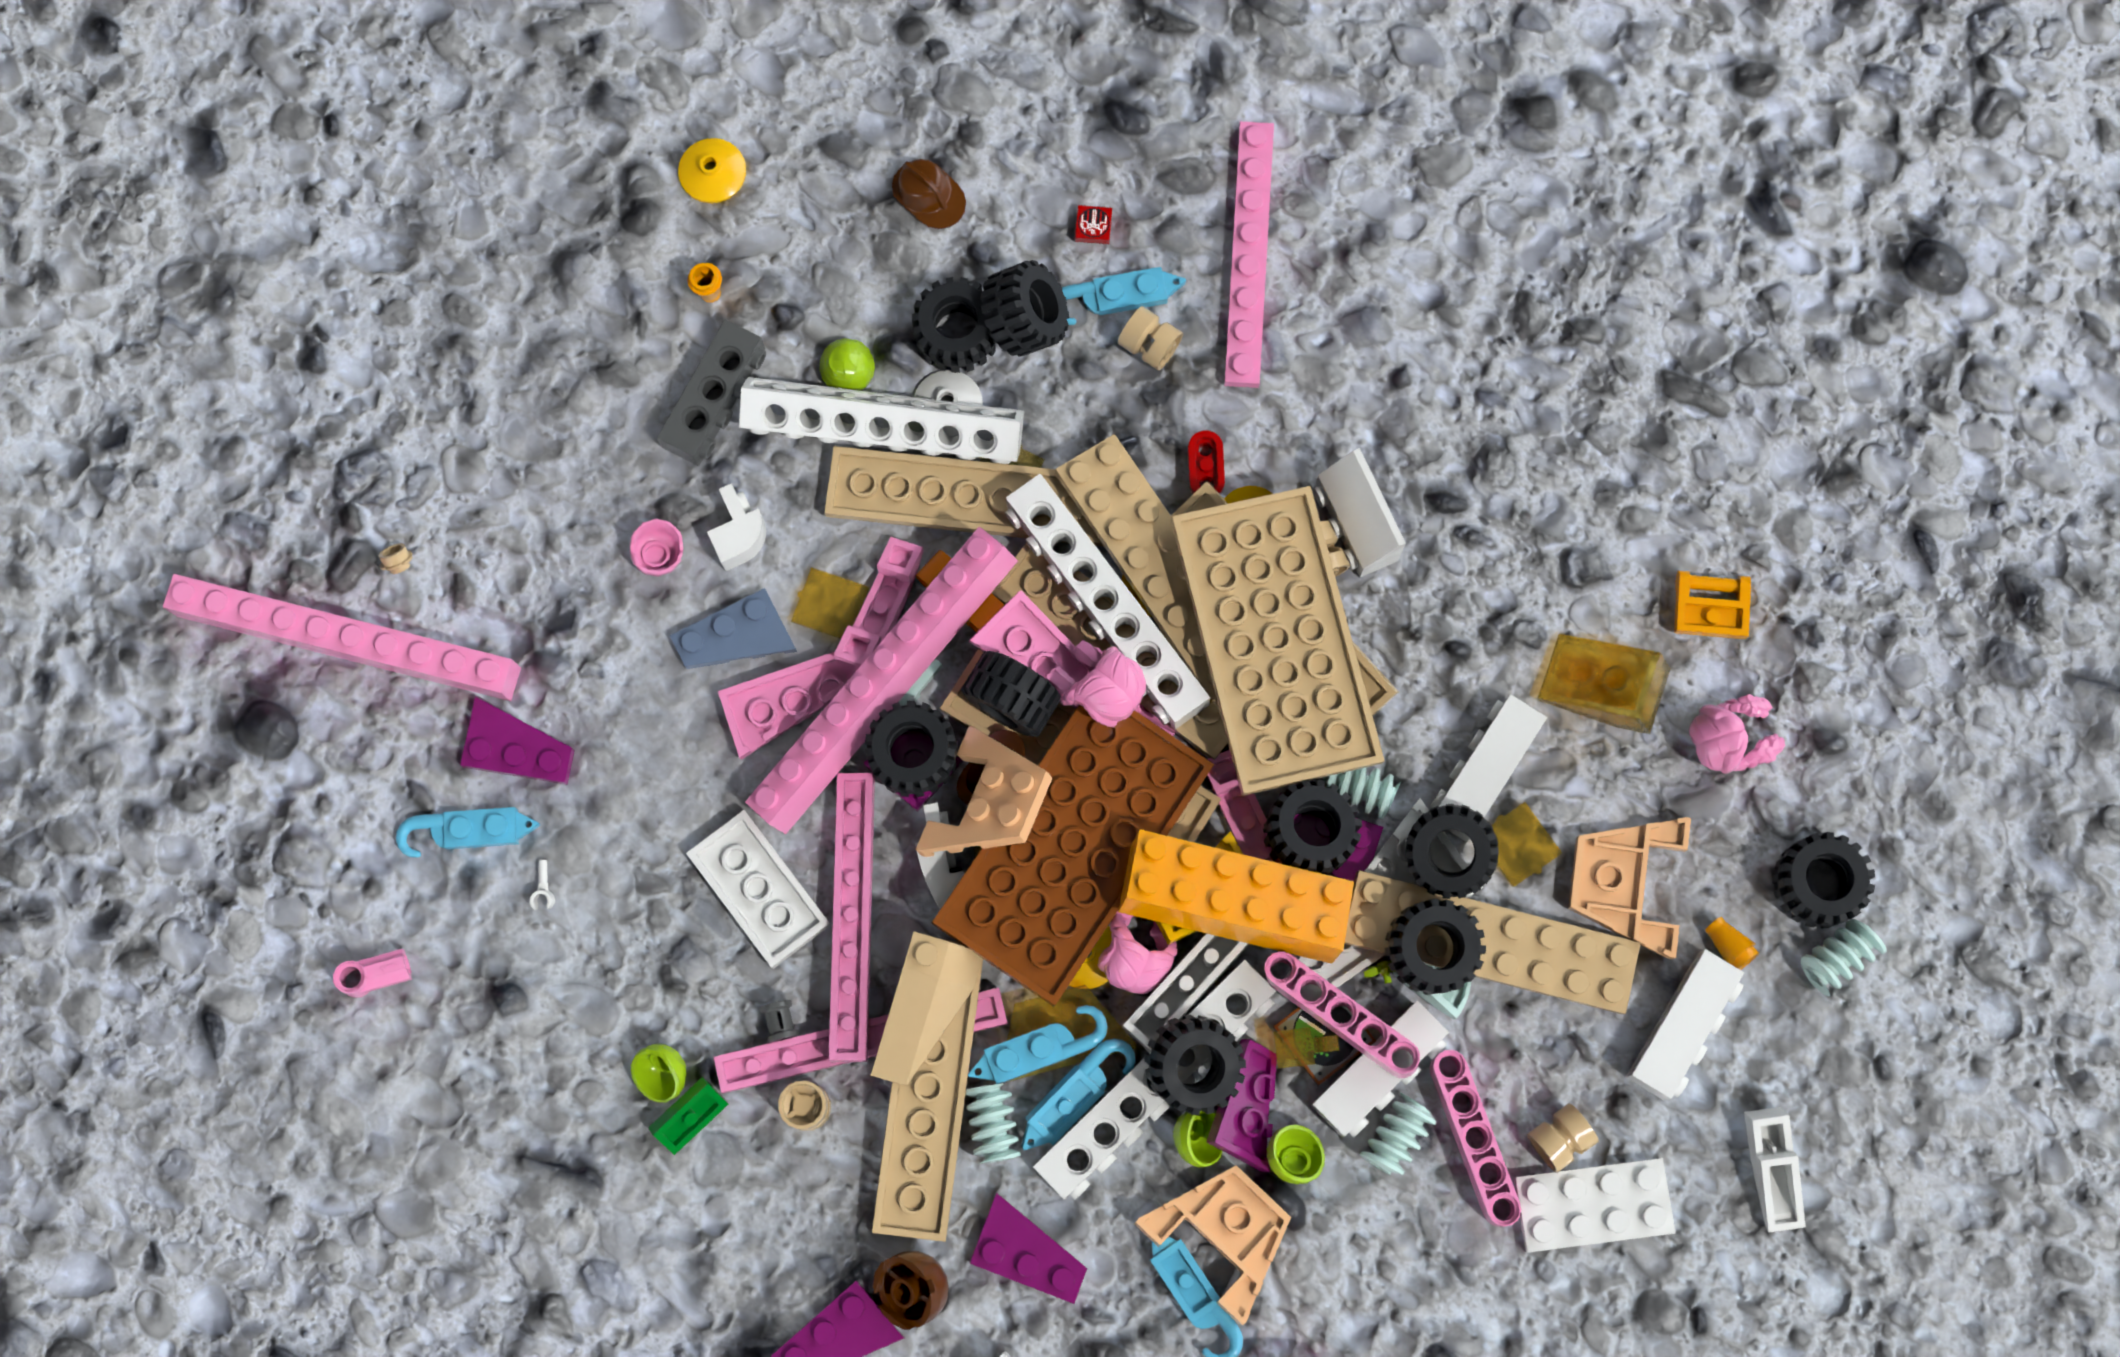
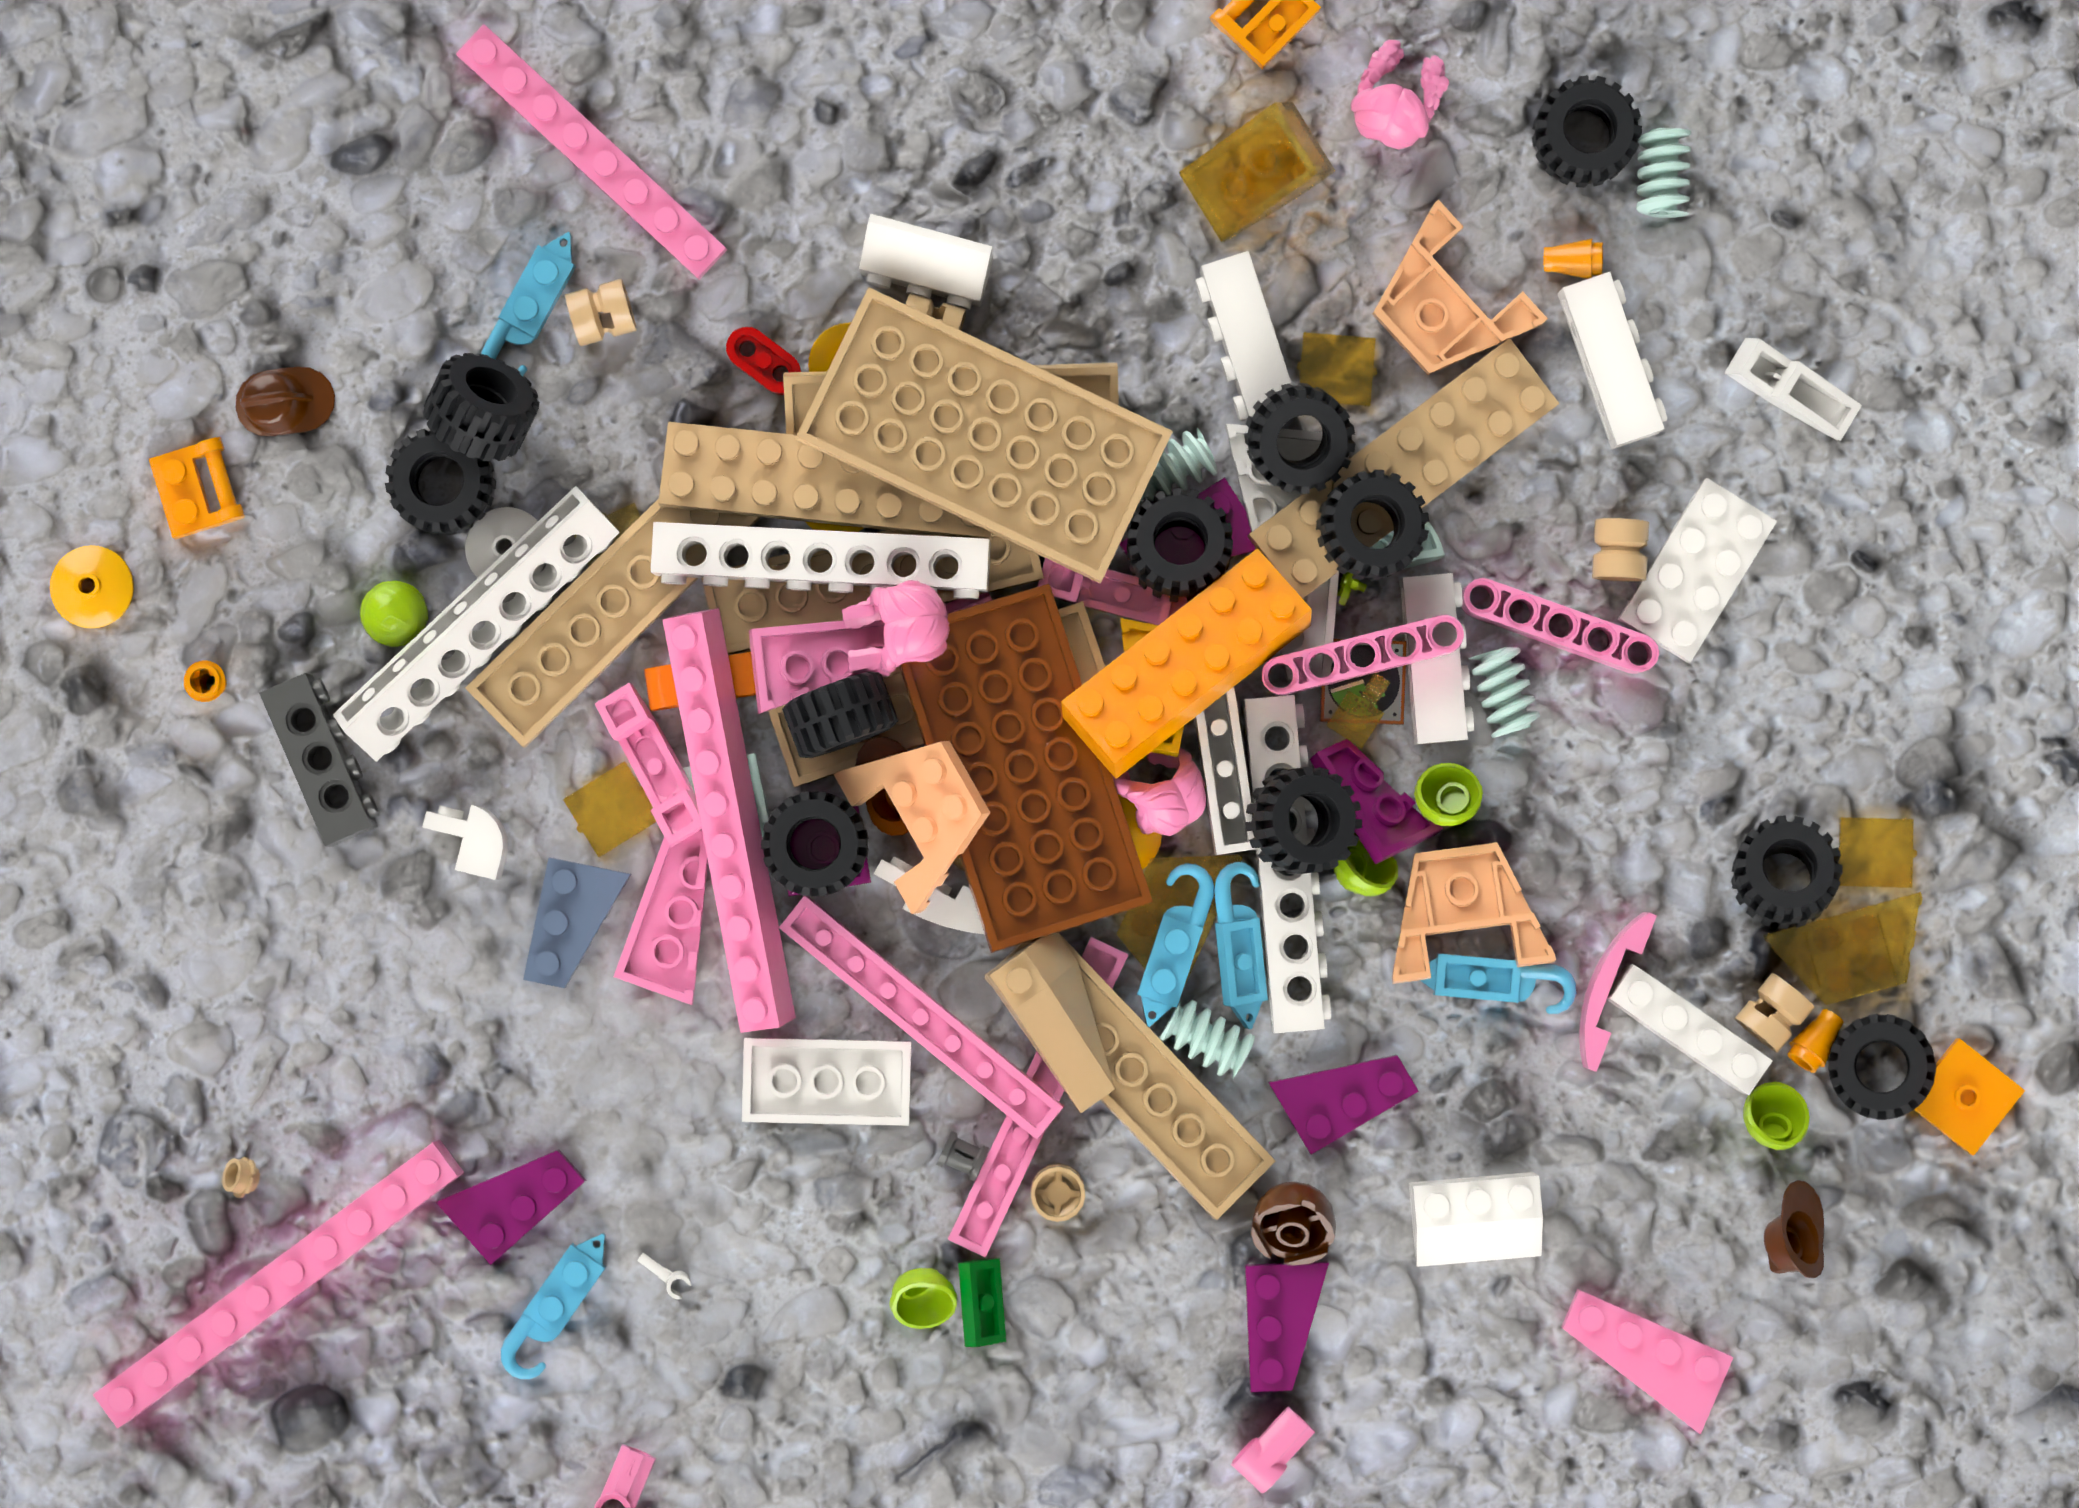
camera: 55 degrees left, 10 degrees up
bright pink hair [630,519,683,577] -> none
red tile [1075,205,1112,244] -> none
none -> light orange plate [149,437,245,539]

